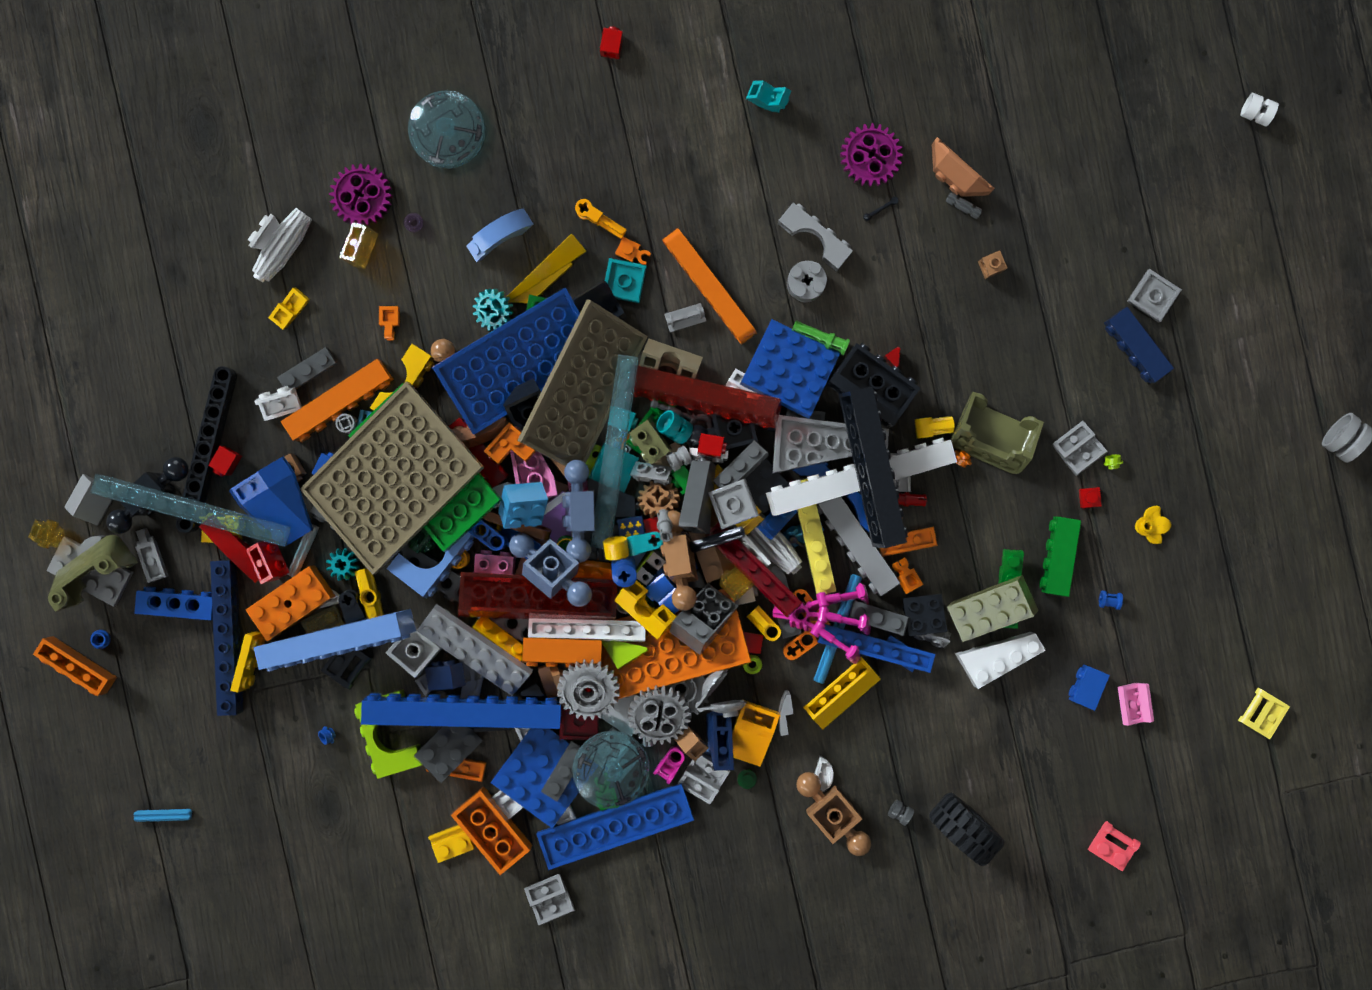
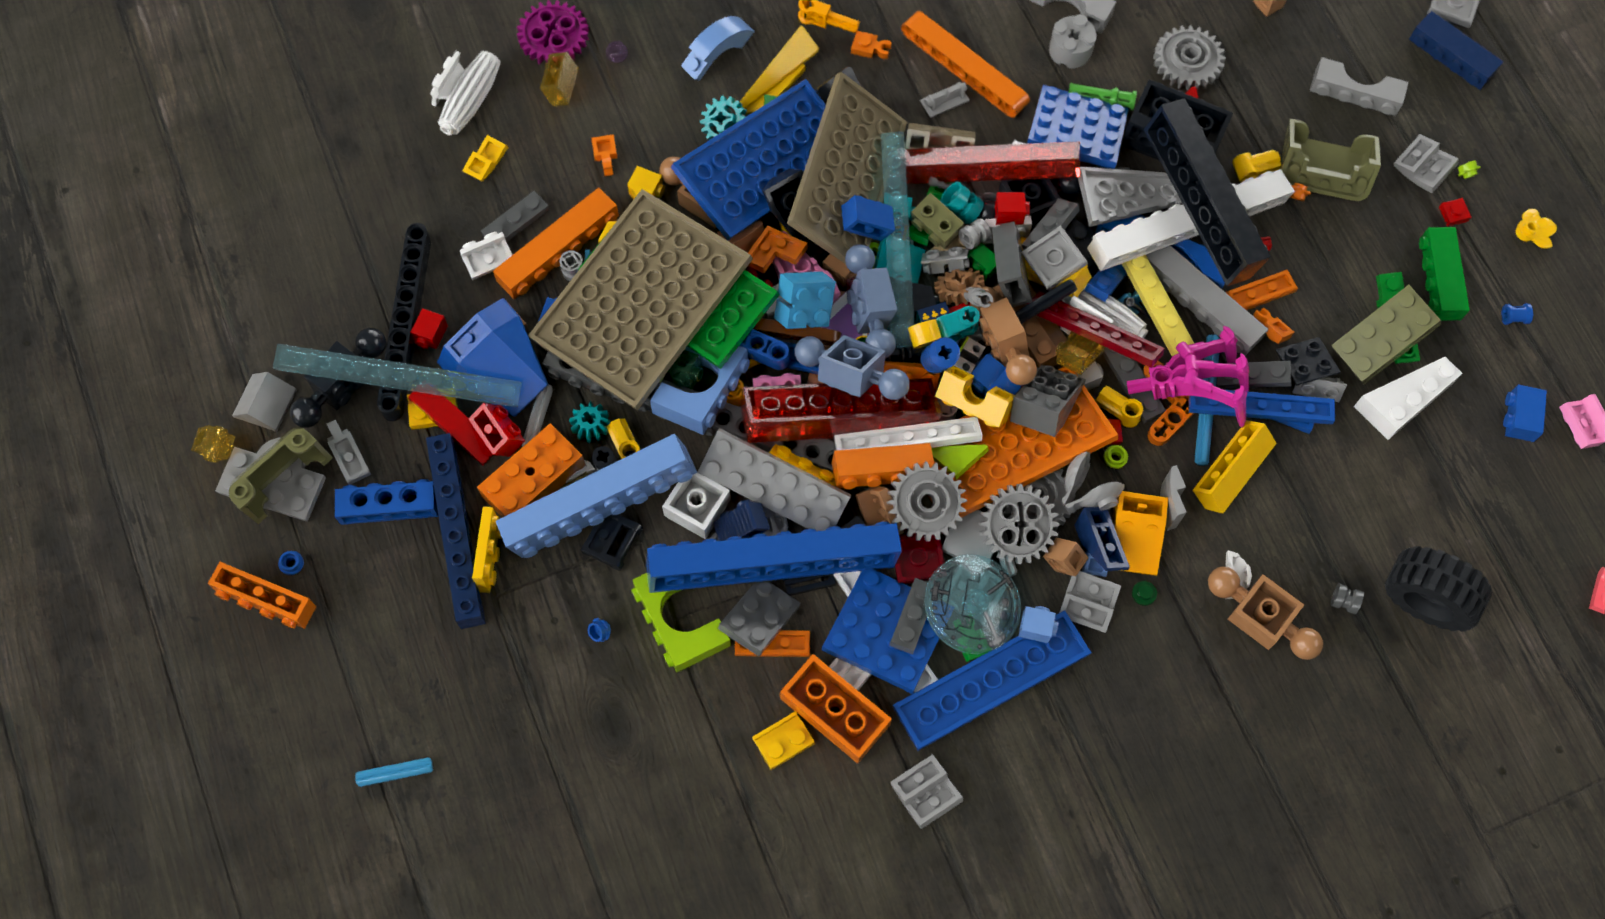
camera: 10 degrees left, 20 degrees down
teal tile [605,258,647,304] -> none
dark pink piece [653,745,685,784] -> none
none -> blue brick [841,195,895,241]
none -> medium blue brick [1018,606,1058,643]
none -> light grey gear [1153,25,1226,91]
none -> light grey arch [1310,57,1408,116]

